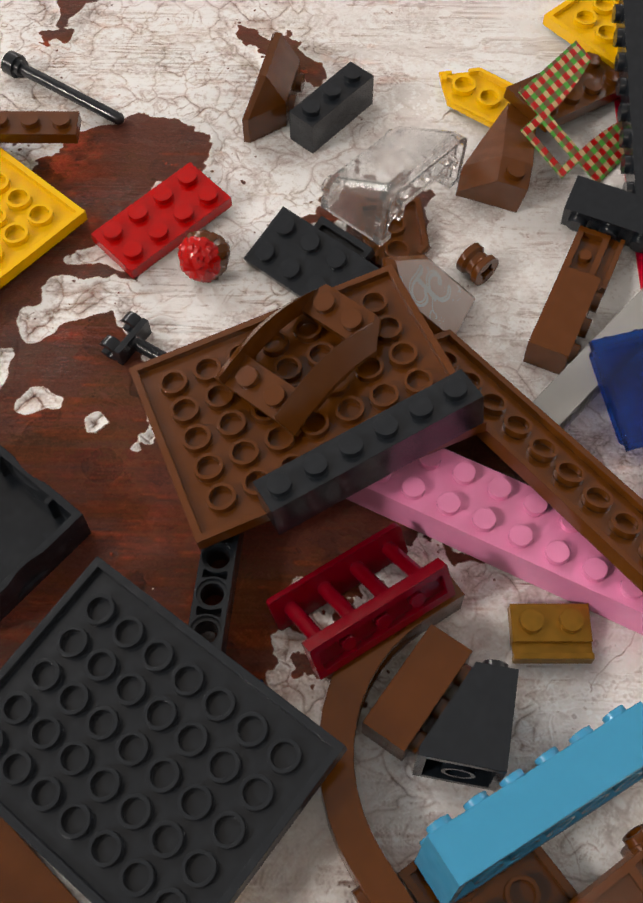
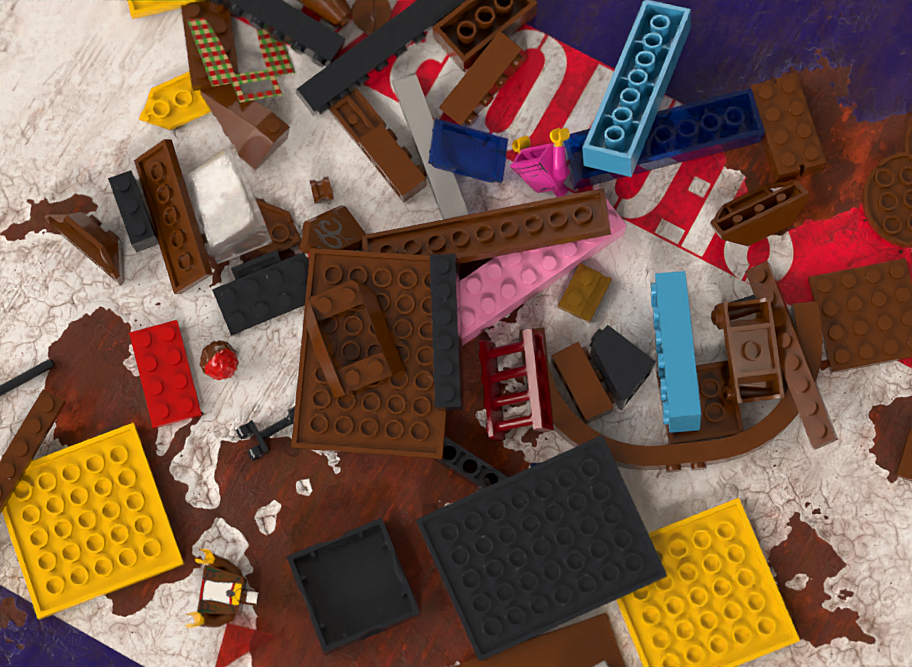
camera: 60 degrees left, 15 degrees up
none -> reddish brown plate [134,139,213,294]

